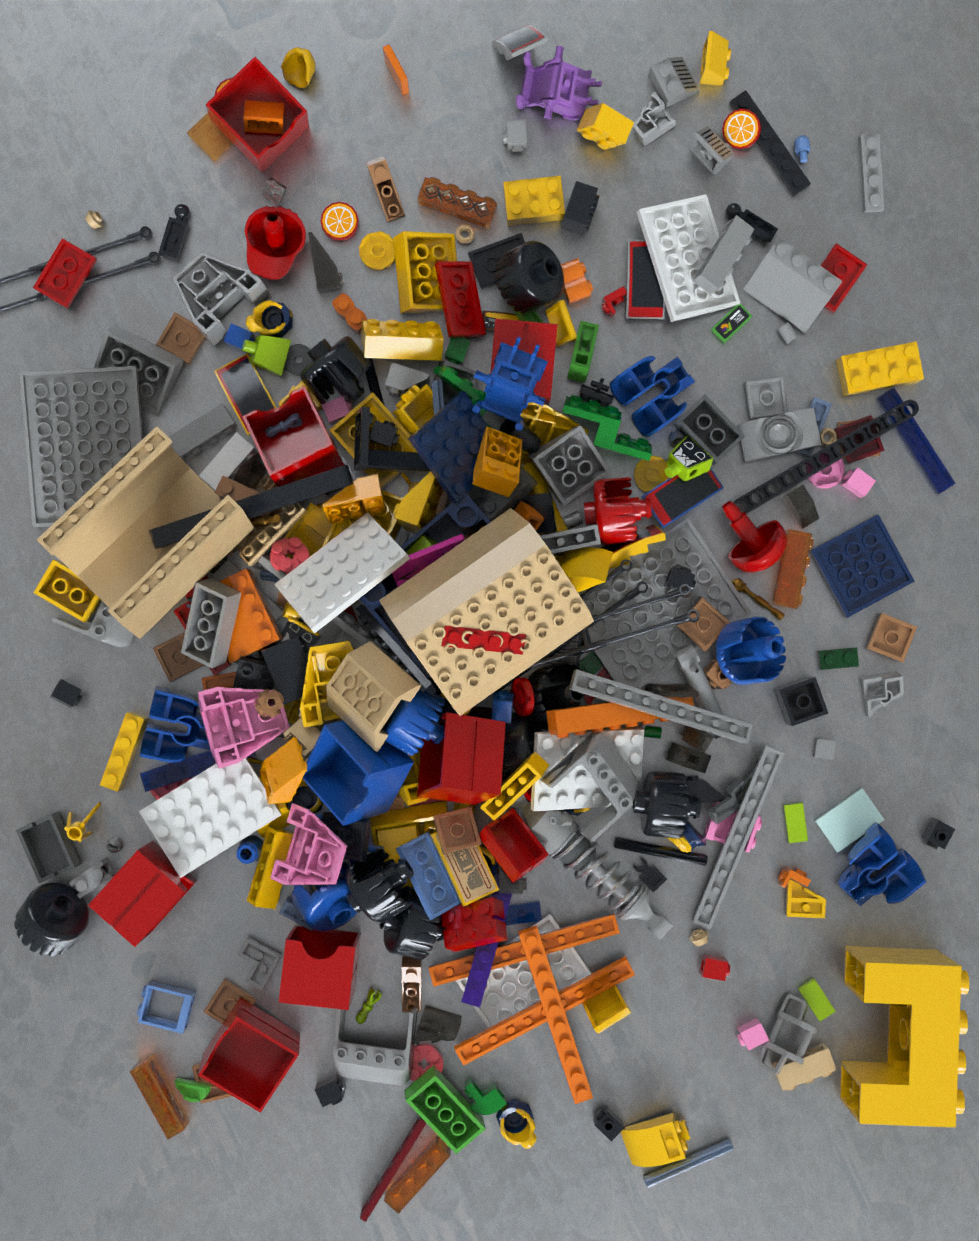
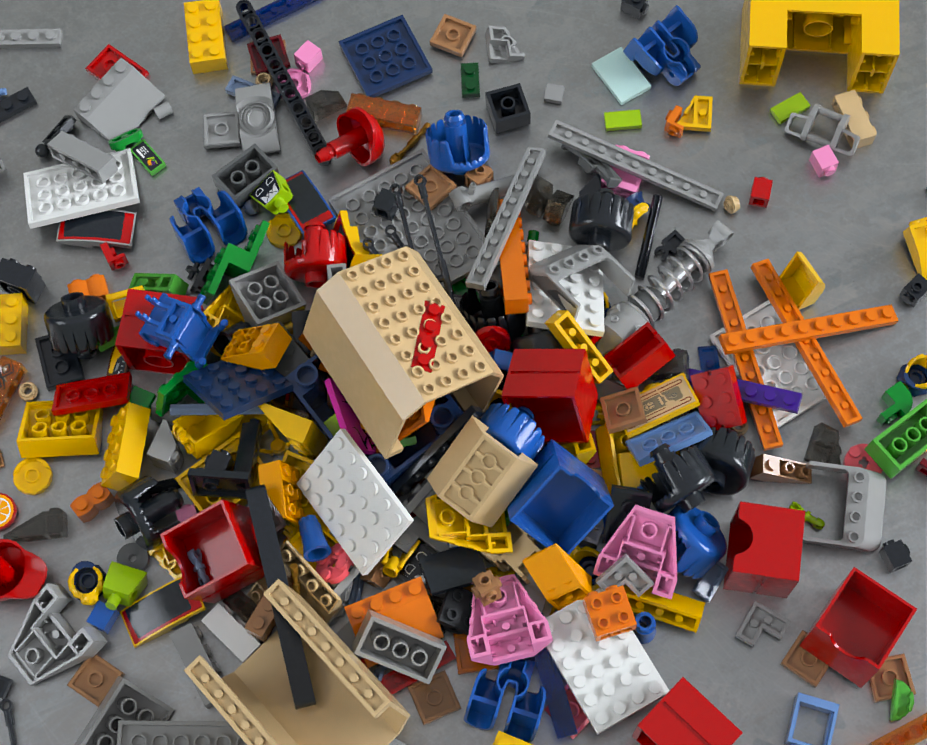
camera: 85 degrees left, 20 degrees down
none -> green plate [108,128,143,152]
none -> blue plant [298,515,332,562]
none -> orange brick [583,585,637,642]
none -> light grey plate [595,553,654,597]

